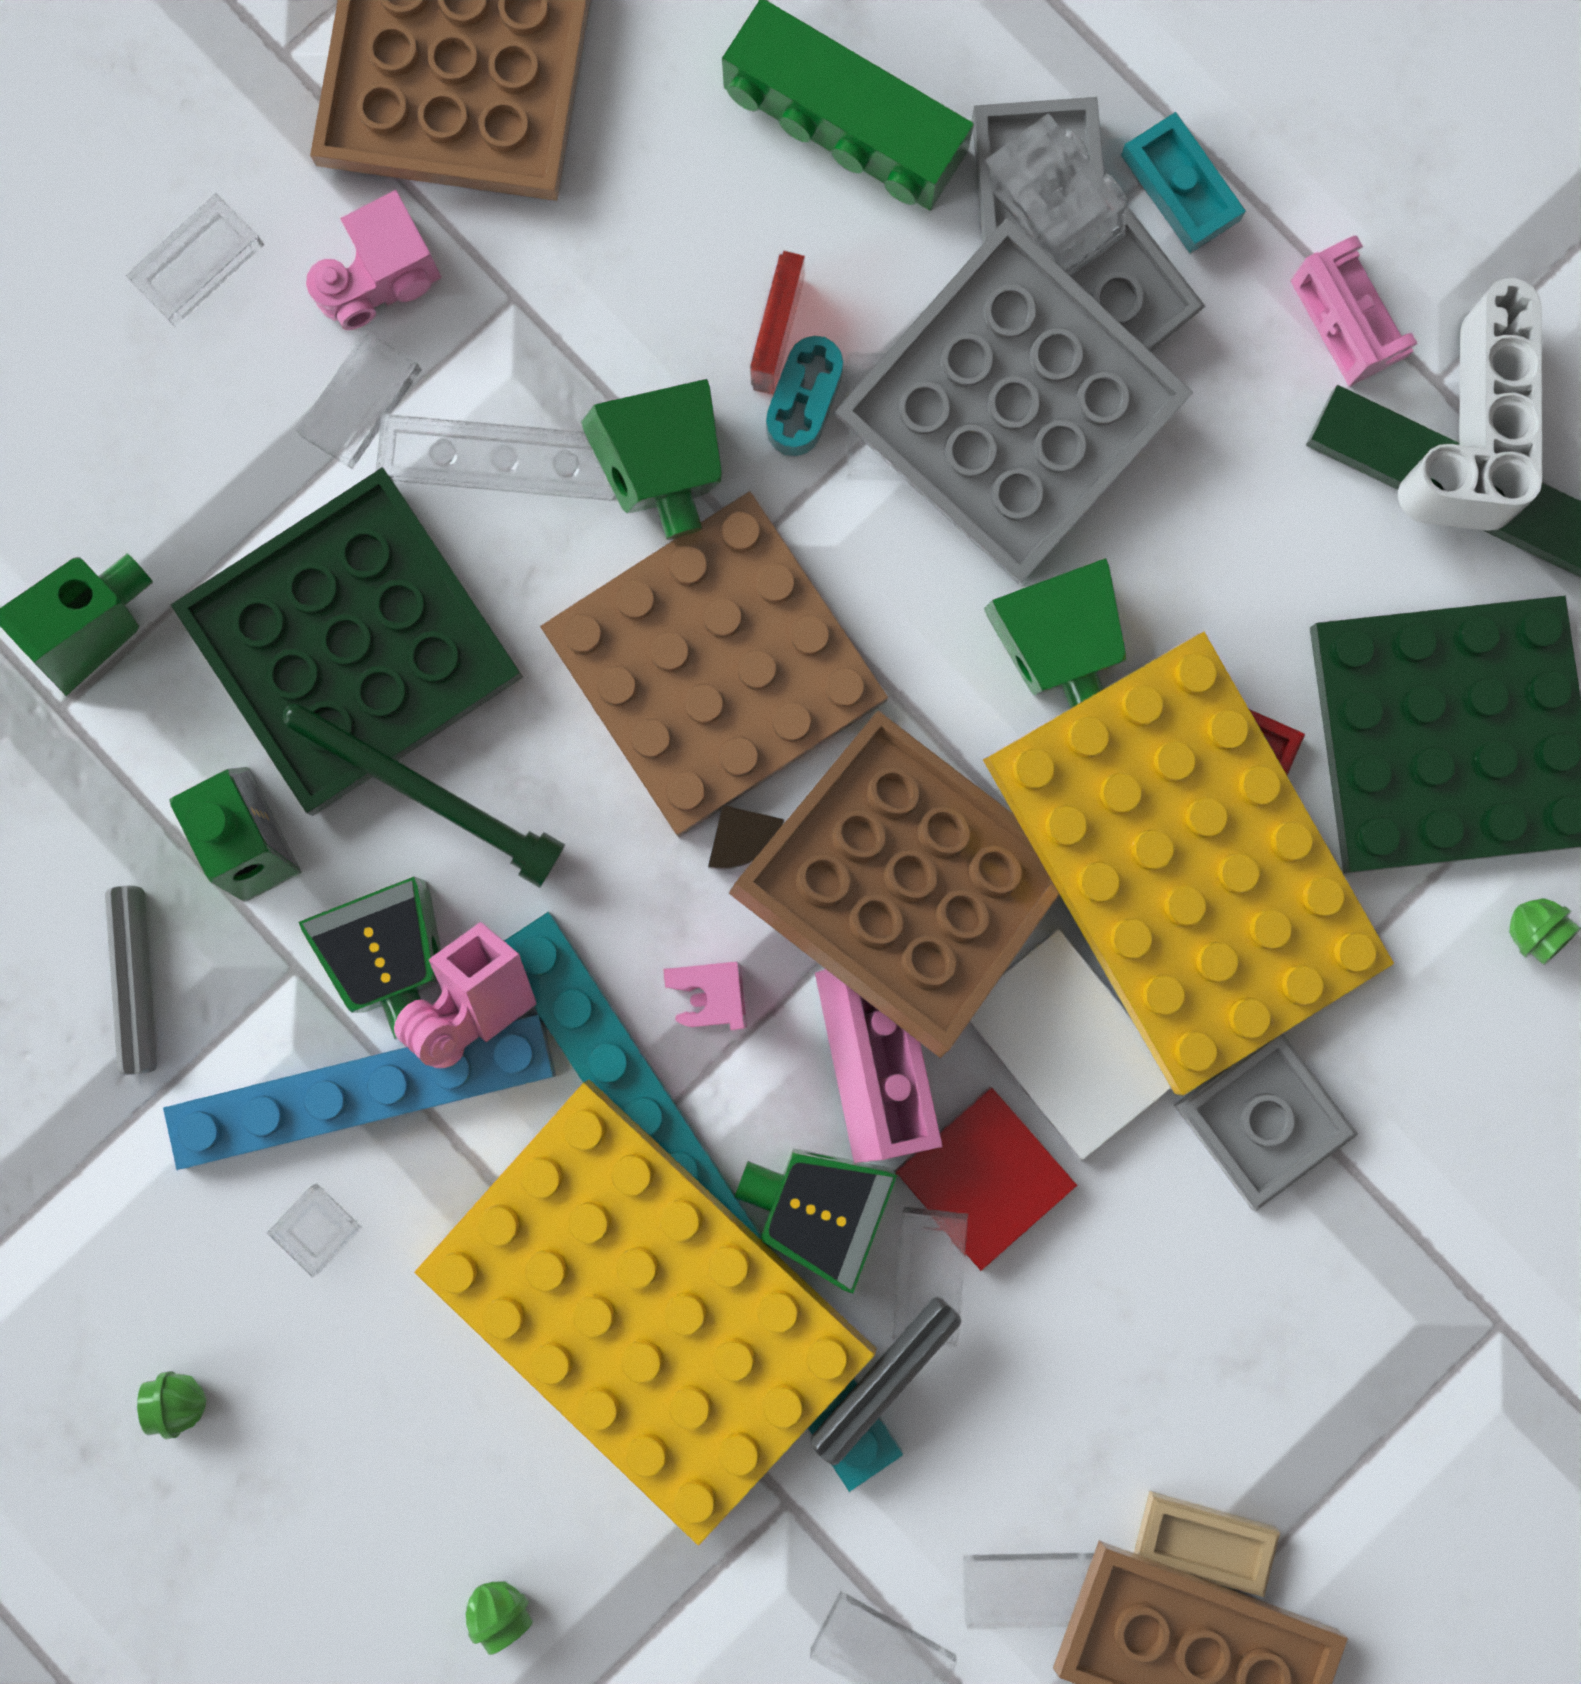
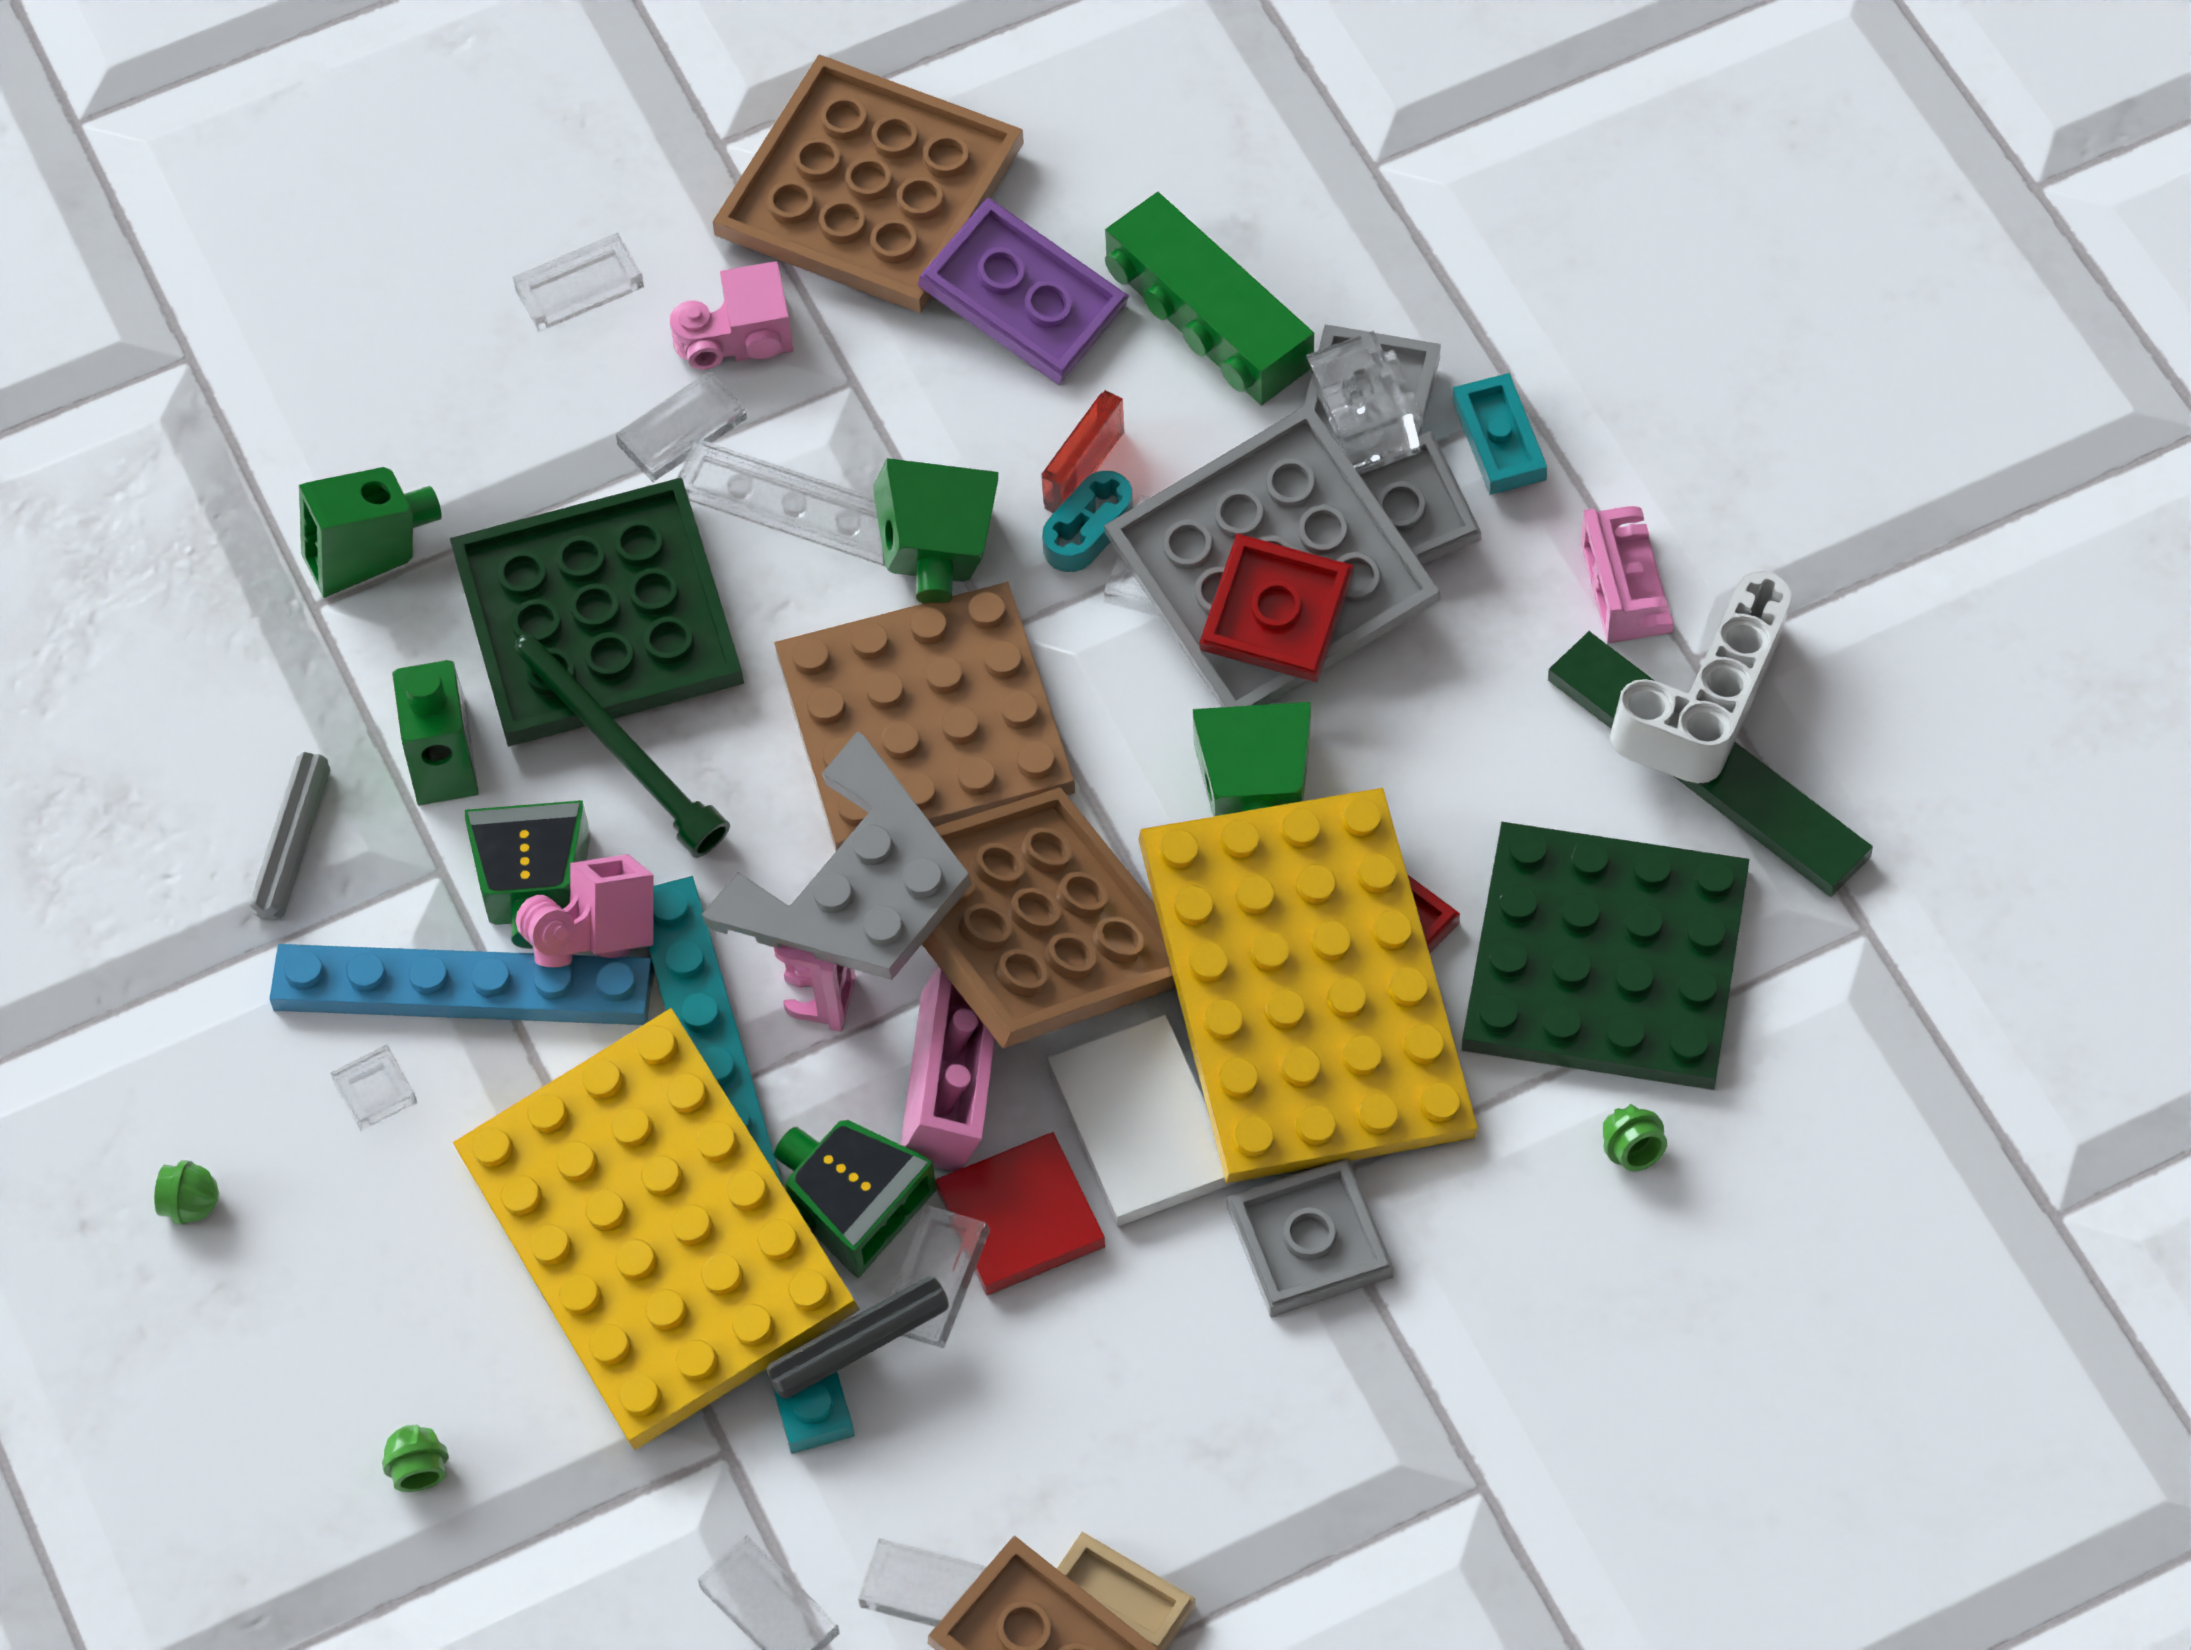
camera: 20 degrees right, 25 degrees down
none -> light grey wing [702,731,972,980]
none -> medium lavender tile [918,197,1129,385]
none -> red tile [1199,533,1354,683]

